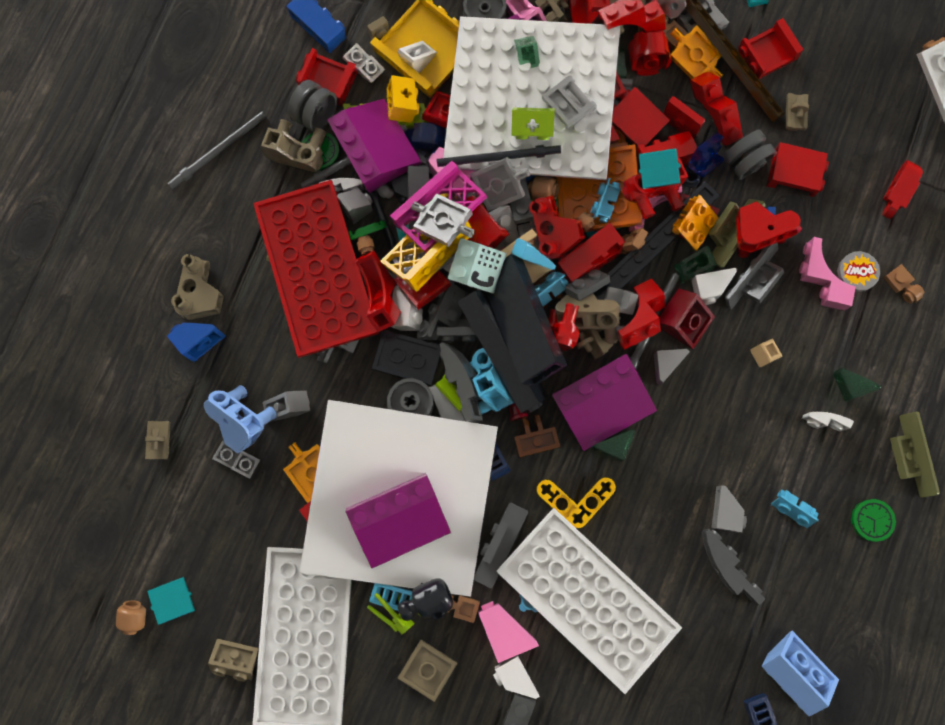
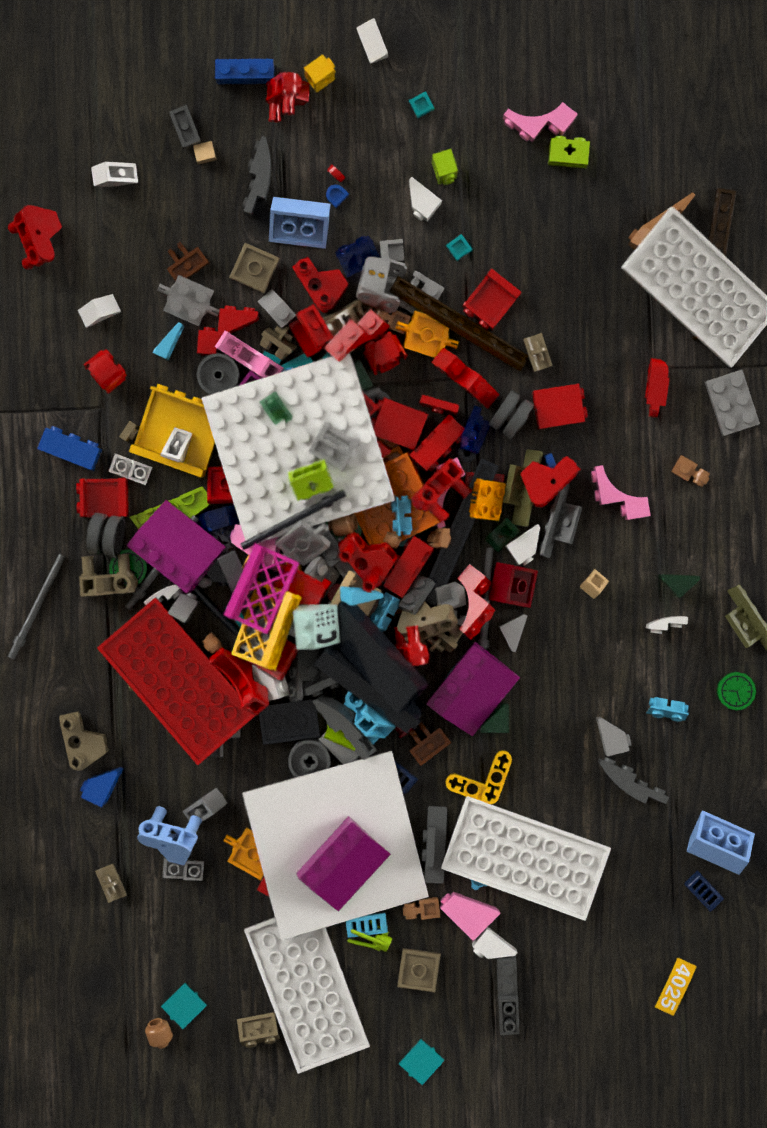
camera: 25 degrees left, 10 degrees up
green tile [348,220,387,240] -> none
yellow brick [387,75,420,123] -> none
black piece [398,578,453,621] -> none
light grey plate [411,193,474,247] -> none
teal piece [639,148,681,189] -> none
tile [837,251,880,292] -> none

